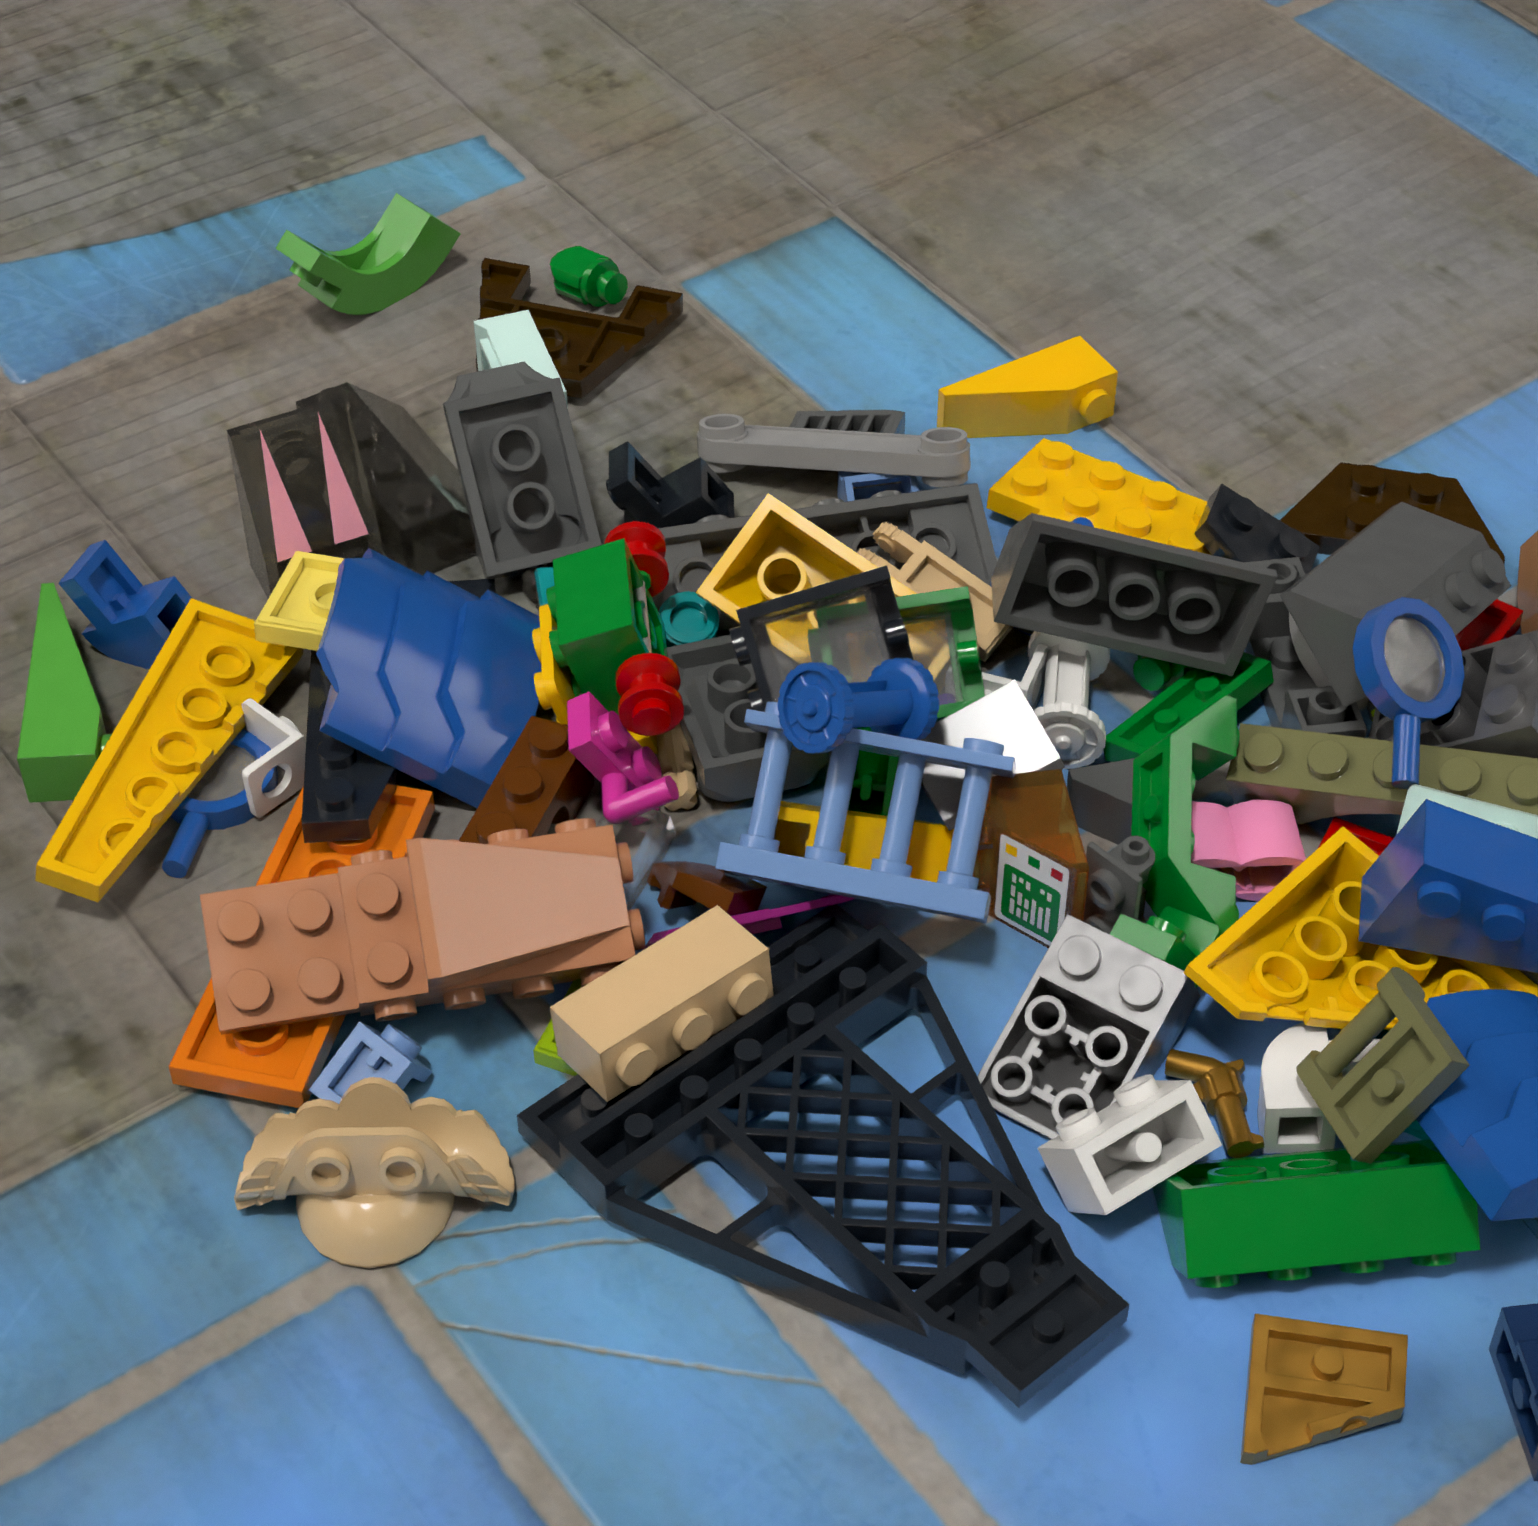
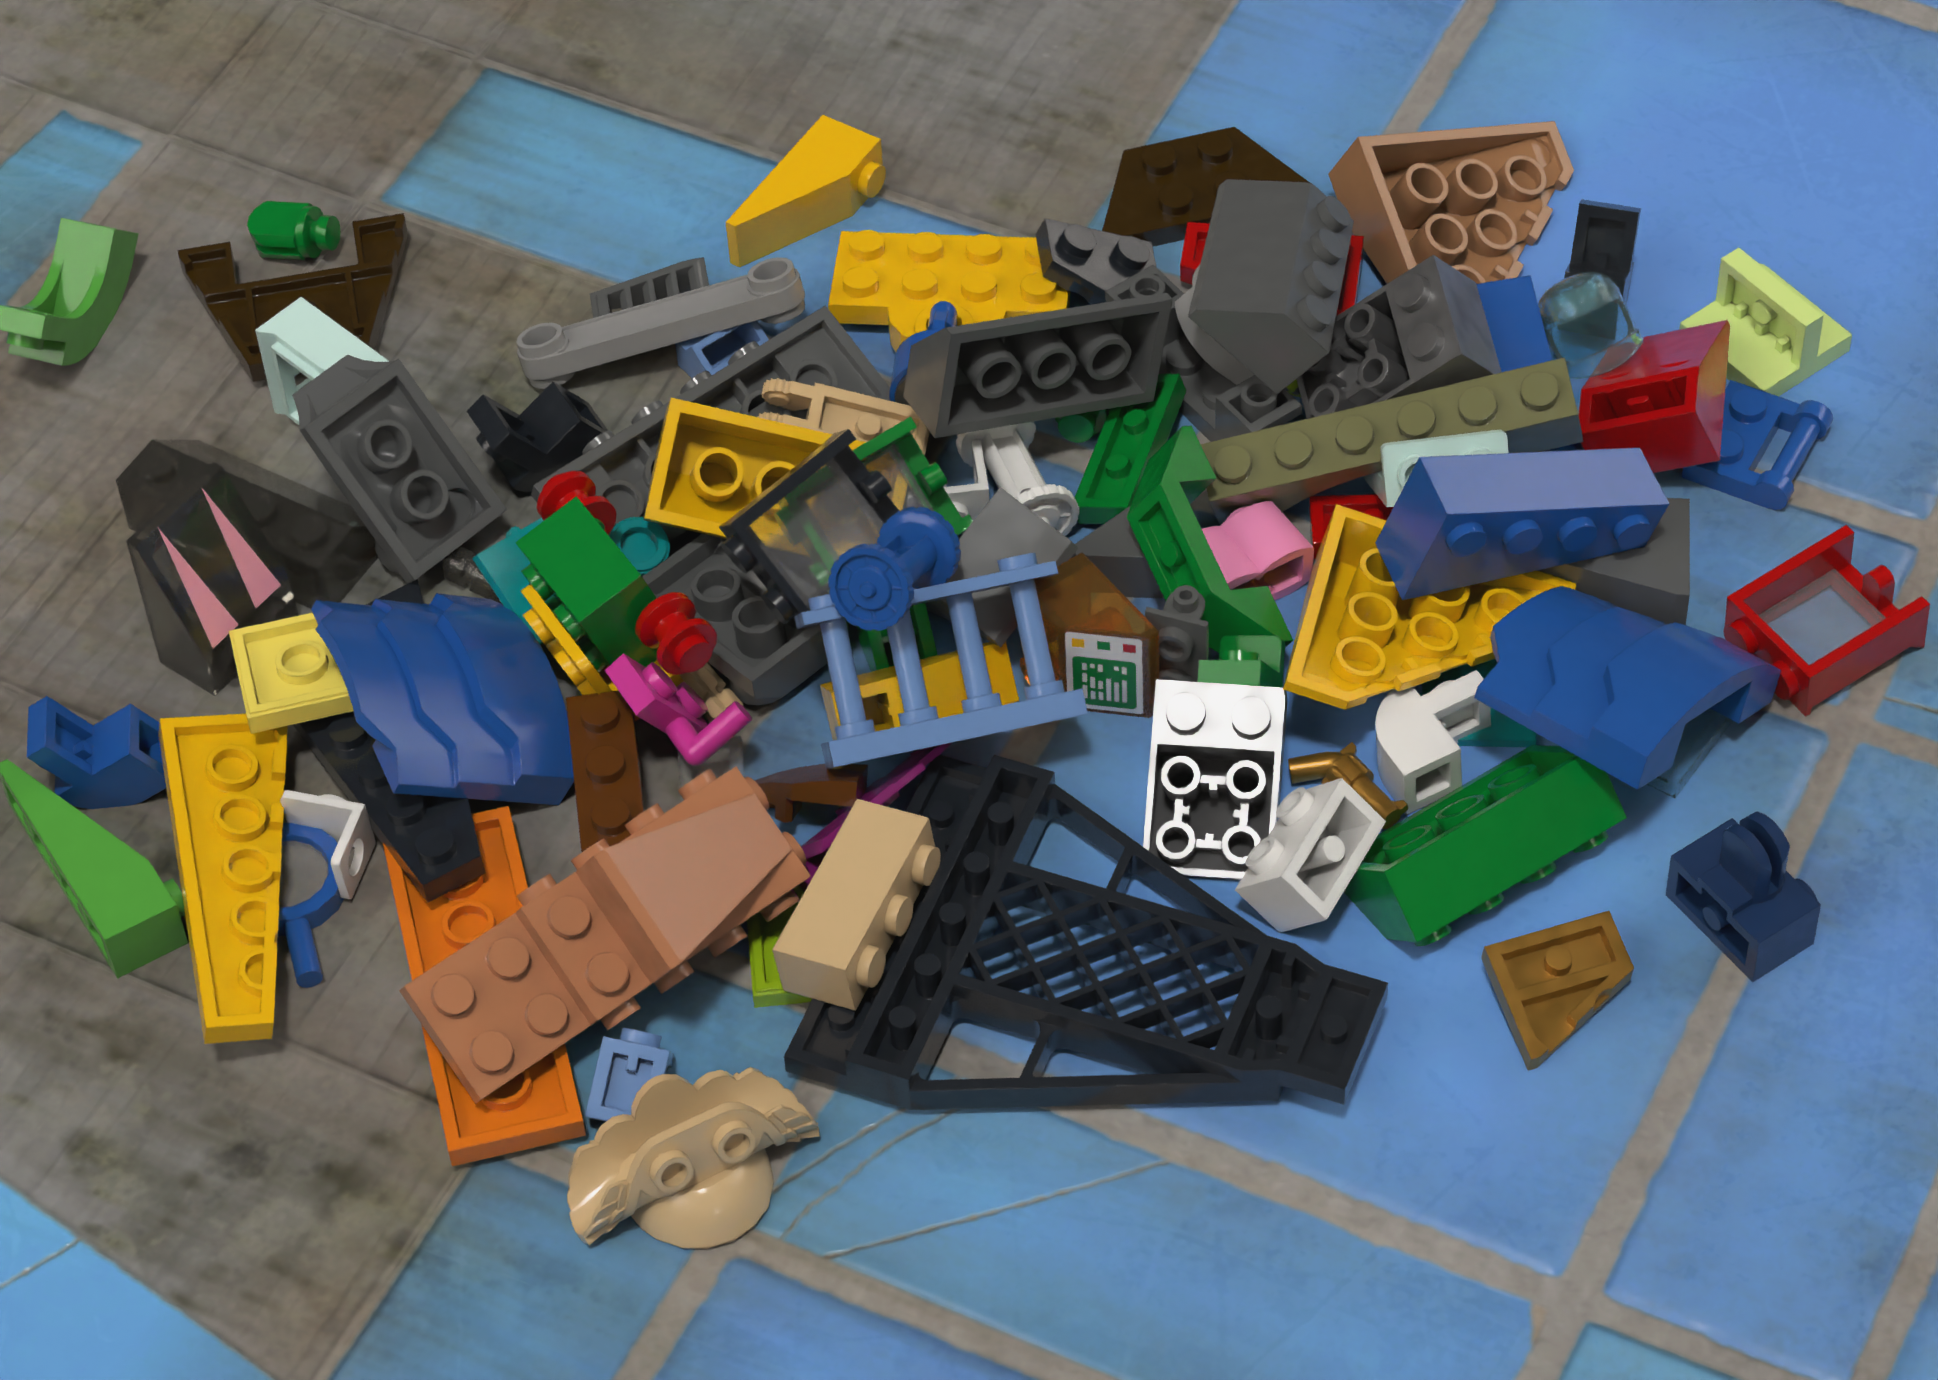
camera: 25 degrees left, 5 degrees up
olive plate [1296,967,1470,1163] -> none
blue piece [1353,597,1465,789] -> none

